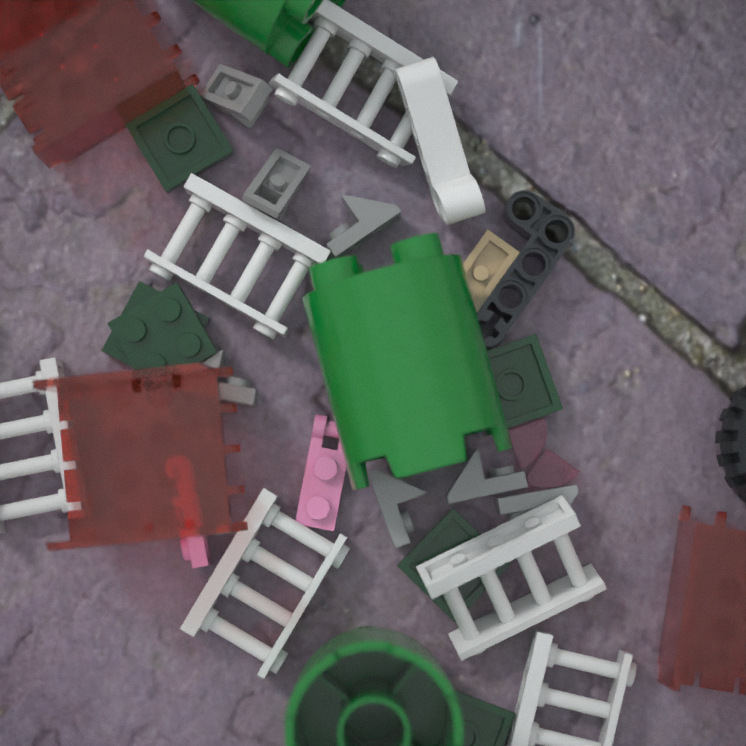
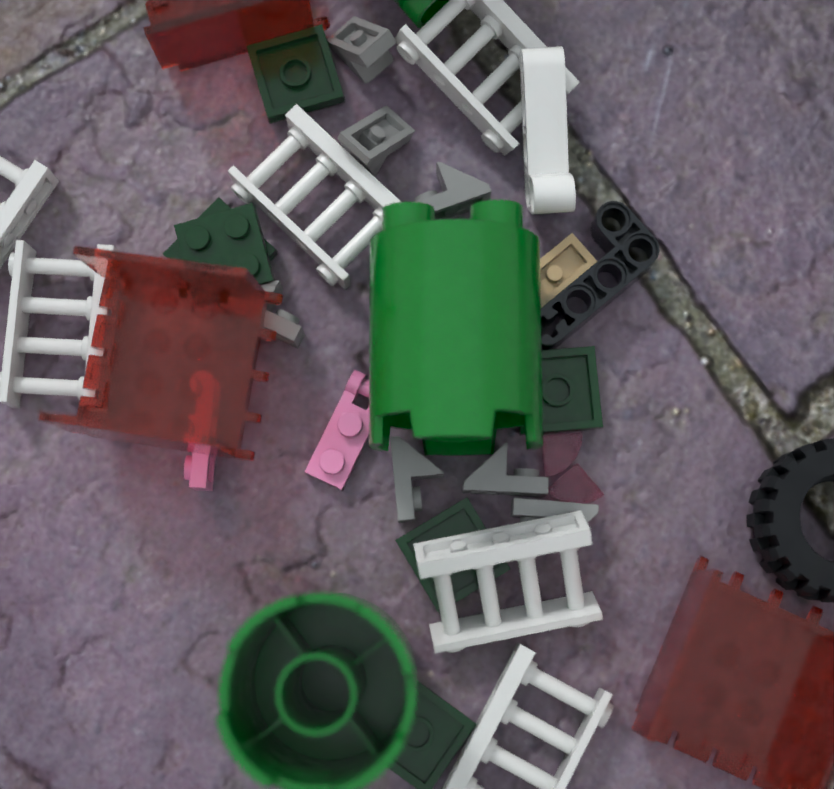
camera: 20 degrees right, 5 degrees down
white fence [180,488,350,679] -> none

